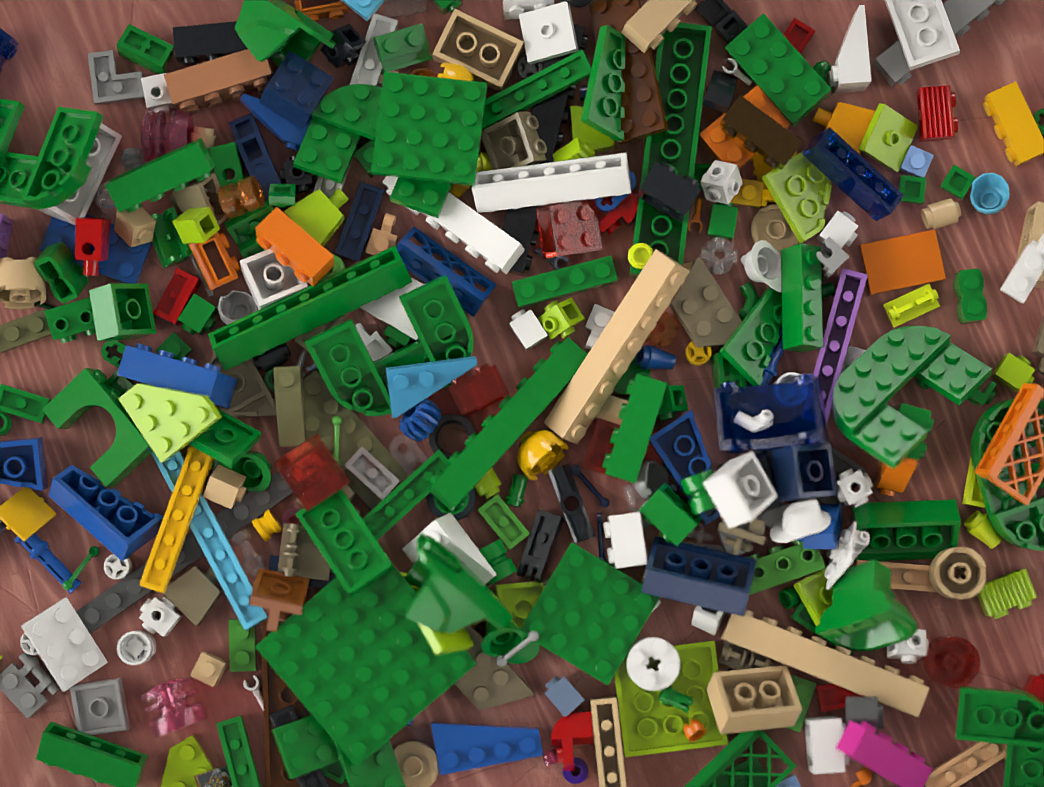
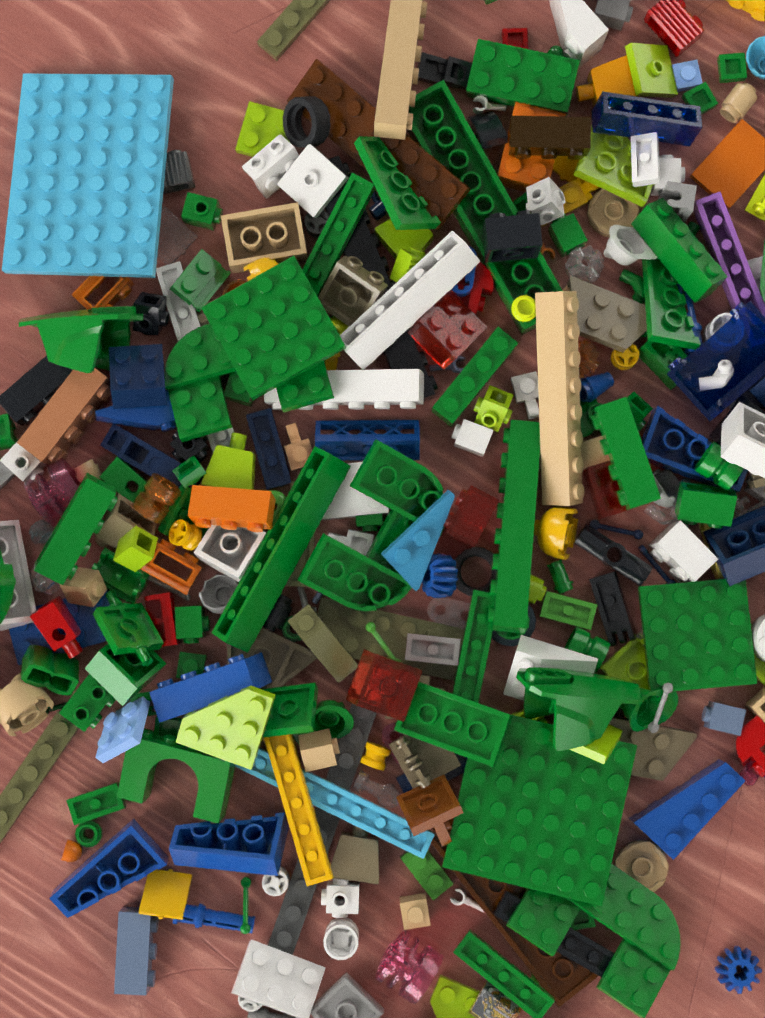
camera: 35 degrees left, 0 degrees up
none -> green plate [93,590,164,666]
none -> light blue plate [95,696,150,763]
none -> yellow wheel [168,519,202,551]
none -> white plate [631,132,660,187]

